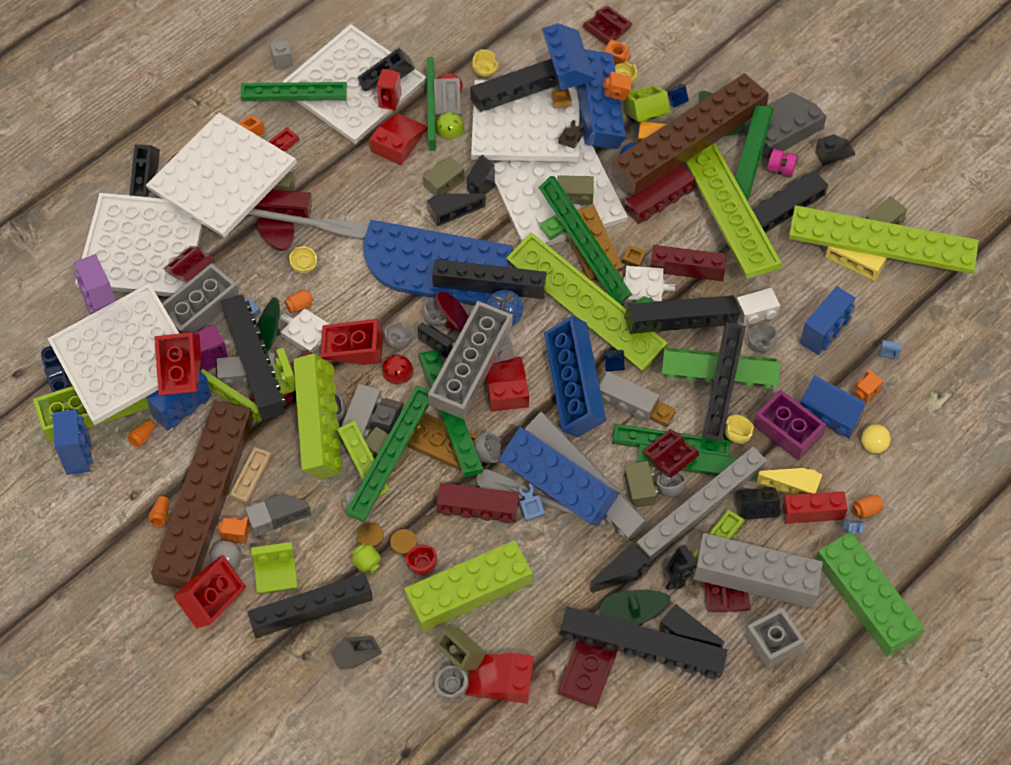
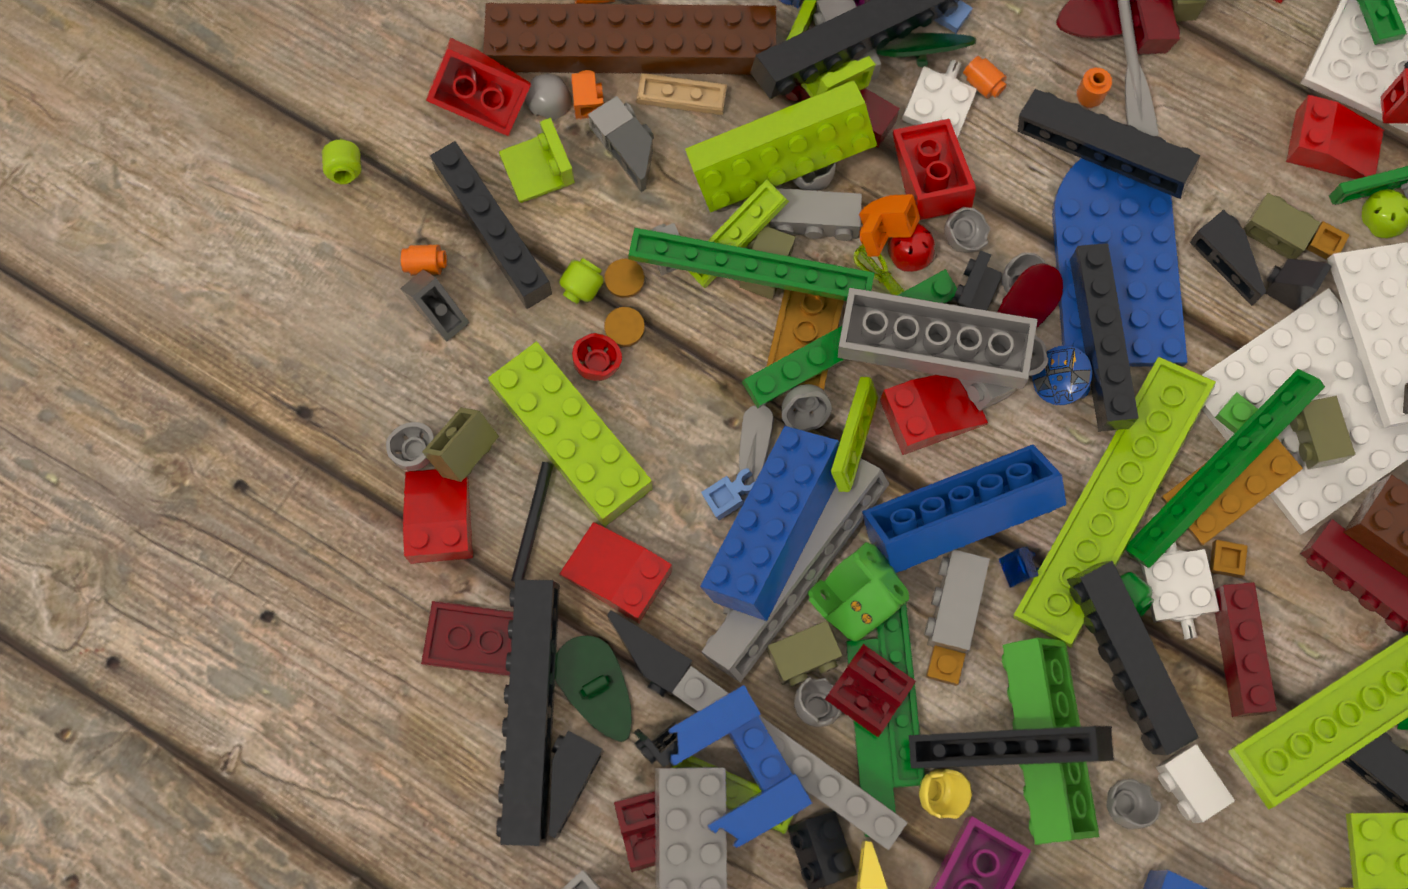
camera: 75 degrees right, 15 degrees up
light yellow hair [289,246,317,274] -> none
dark grey slope [372,398,404,434] -> none
dark red brick [437,483,519,523] -> none
none -> lime head [322,139,361,184]
none -> orange brick [401,244,447,275]
none -> black bar [511,462,554,583]
none -> red slope [559,522,672,624]
none -> blue wedge [669,685,812,848]
none -> bright green piece [808,542,909,641]
none -> lime tile [831,377,879,492]
none -> clear neon green piece [853,244,904,296]
none -> orange brick [859,194,920,257]
none -> black brick [1017,89,1200,199]
none -> orange brick [1076,68,1112,108]
none -> pearl gold plate [1306,221,1350,261]

